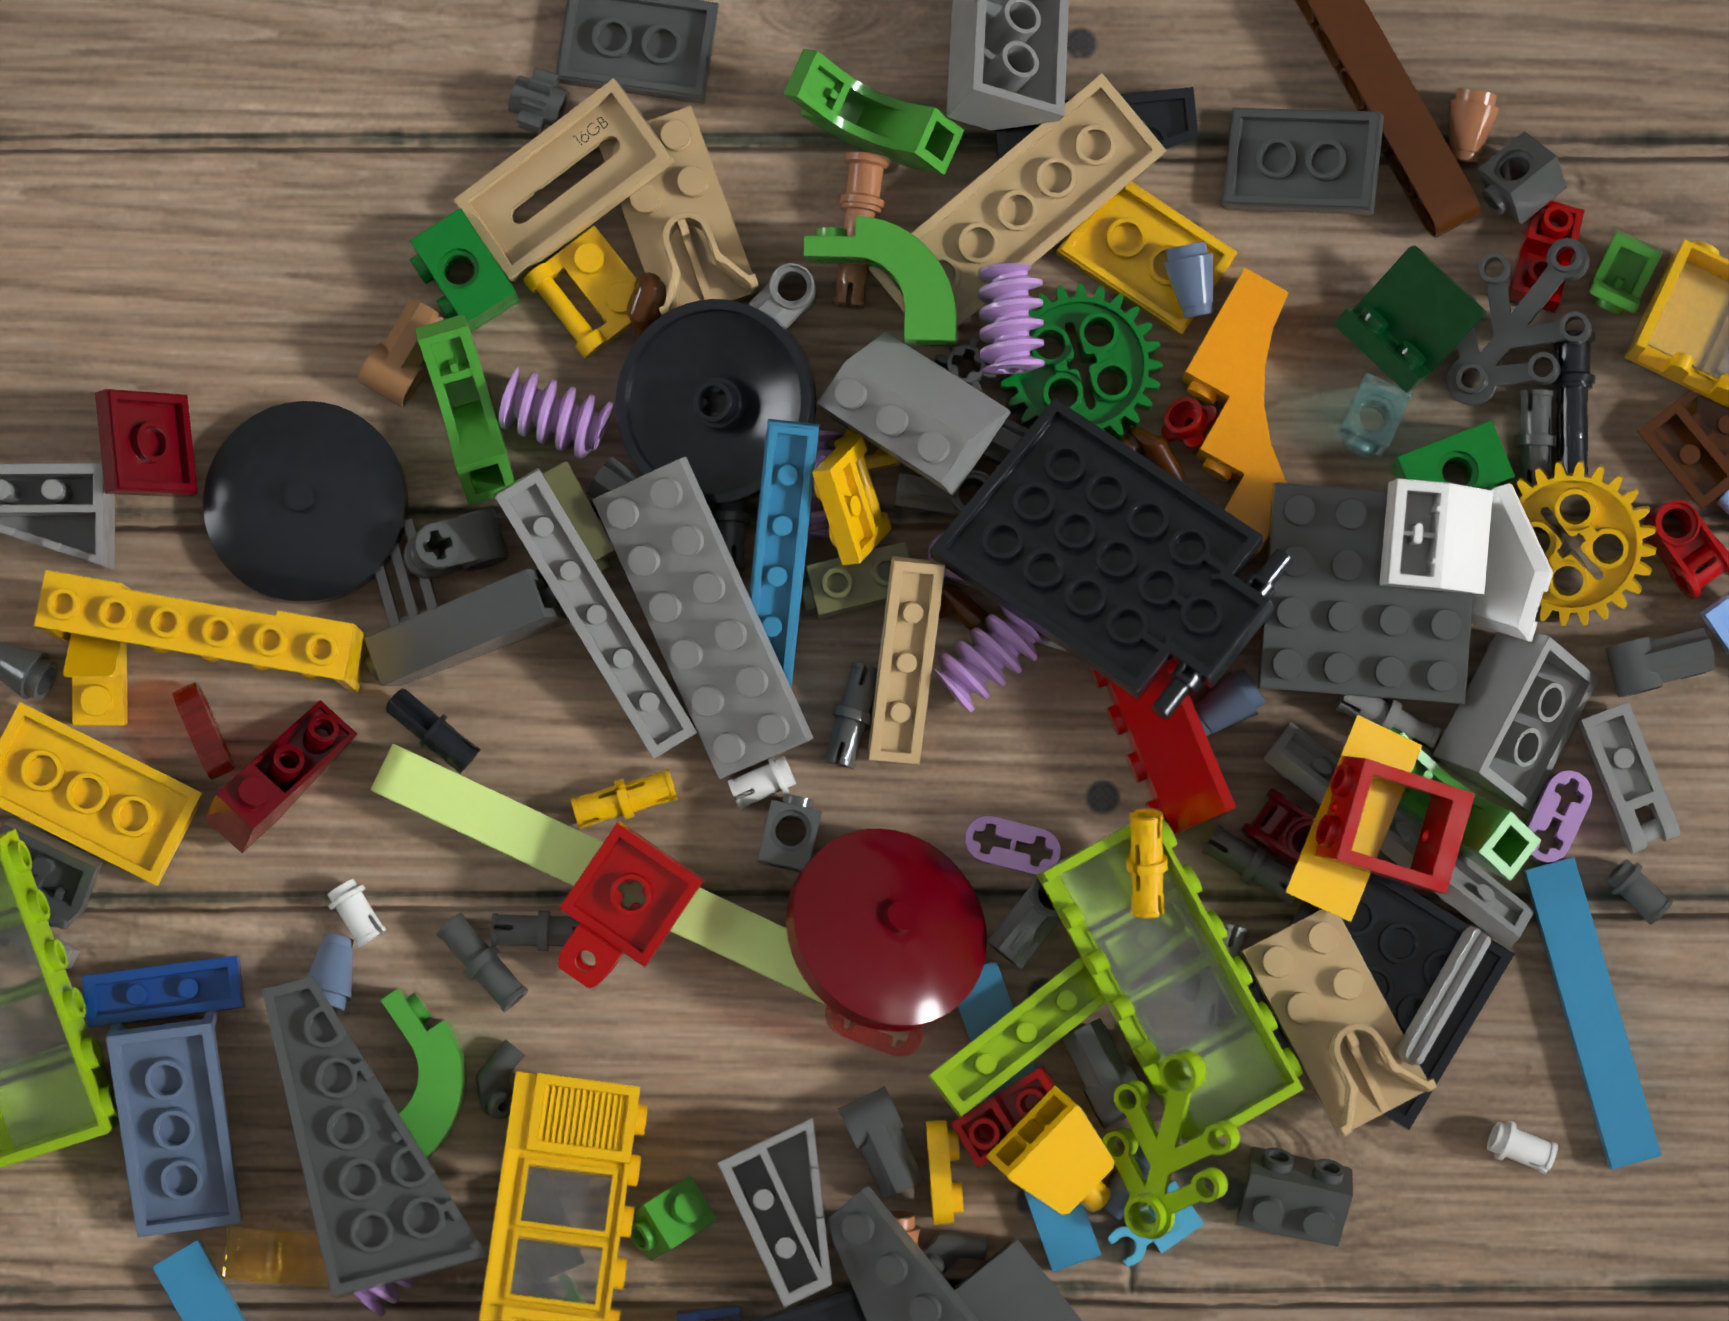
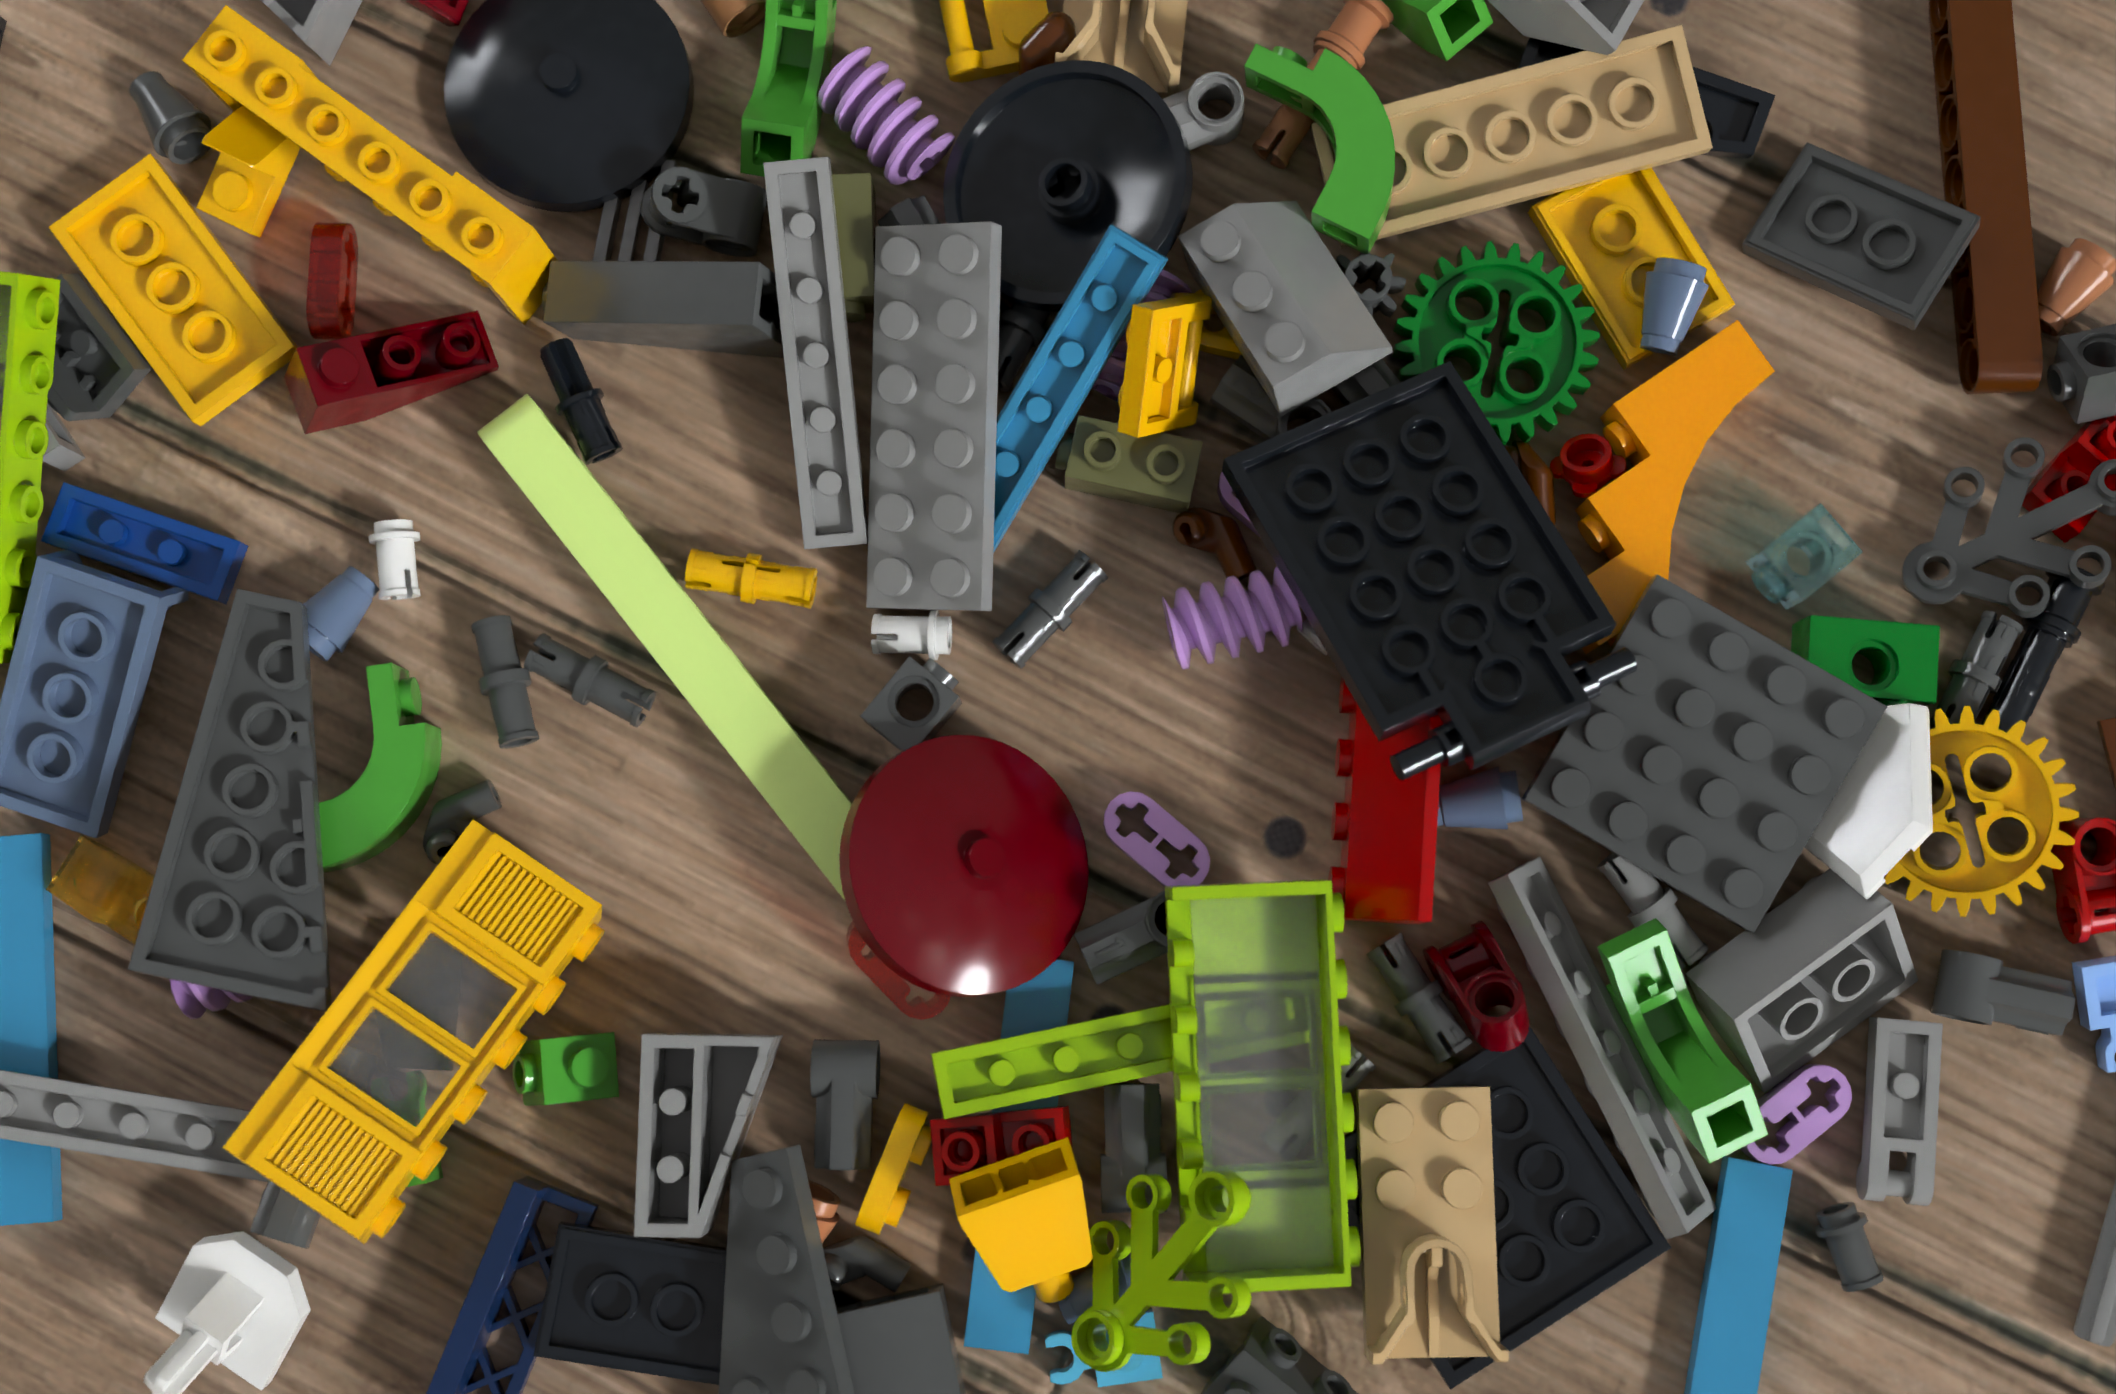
camera: 35 degrees right, 0 degrees up
red plate [558,821,705,988] -> none
tan plate [867,556,945,765] -> none
lavender piece [978,263,1045,374] -> none
yellow pin [1126,808,1168,918] -> none
yellow sticker [1286,715,1422,922] -> none
red window [1315,756,1475,894] -> none
dark green bracket [1333,246,1486,393] -> none
white slope [1379,479,1493,595] -> none
light grey axle [1395,926,1491,1067] -> none

